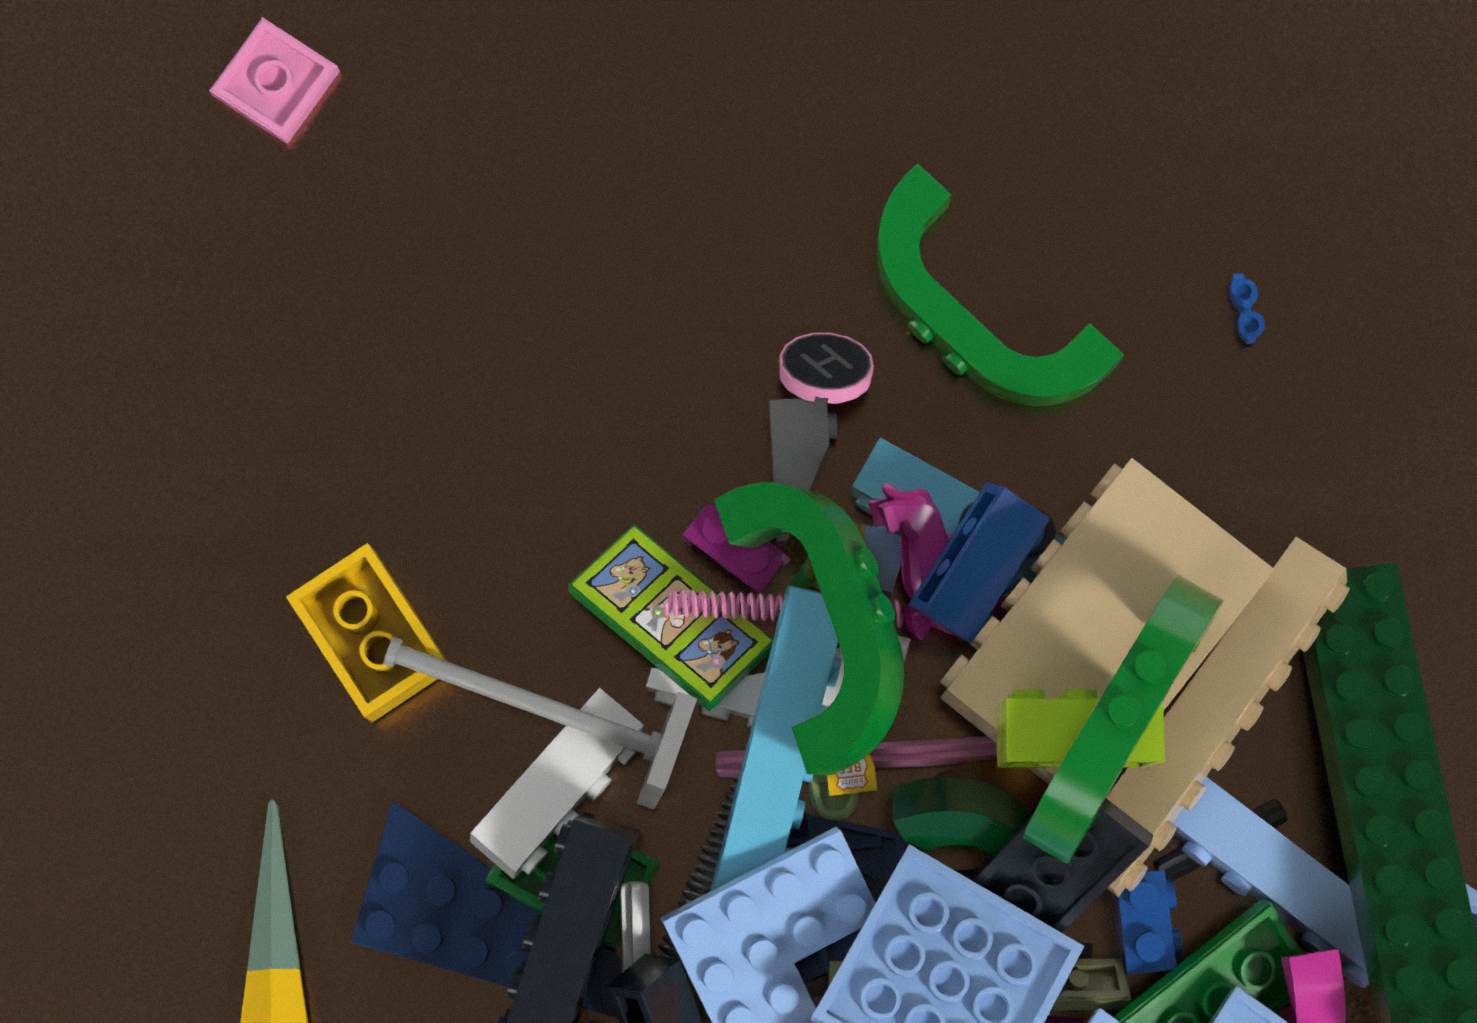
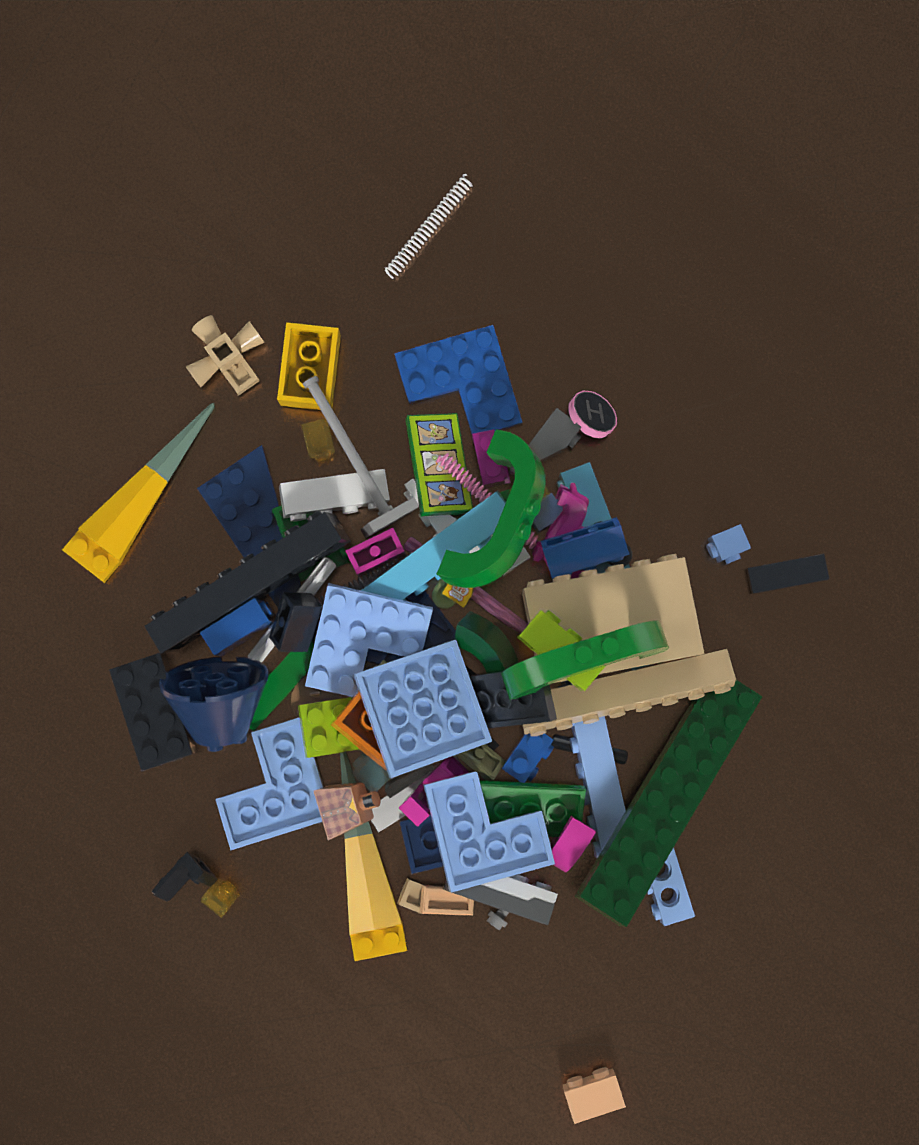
camera: 35 degrees right, 5 degrees up
bright pink tile [209,17,340,144] -> none
green arch [876,163,1124,406] -> none
blue piece [1229,273,1265,344] -> none
none -> tan brick [185,315,264,395]
none -> clear yellow brick [301,419,336,461]
none -> dark pink brick [346,528,405,577]
none -> white piece [385,174,473,279]
none -> blue plate [394,325,523,434]
none -> medium blue brick [707,524,751,564]
none -> black tile [746,554,829,594]

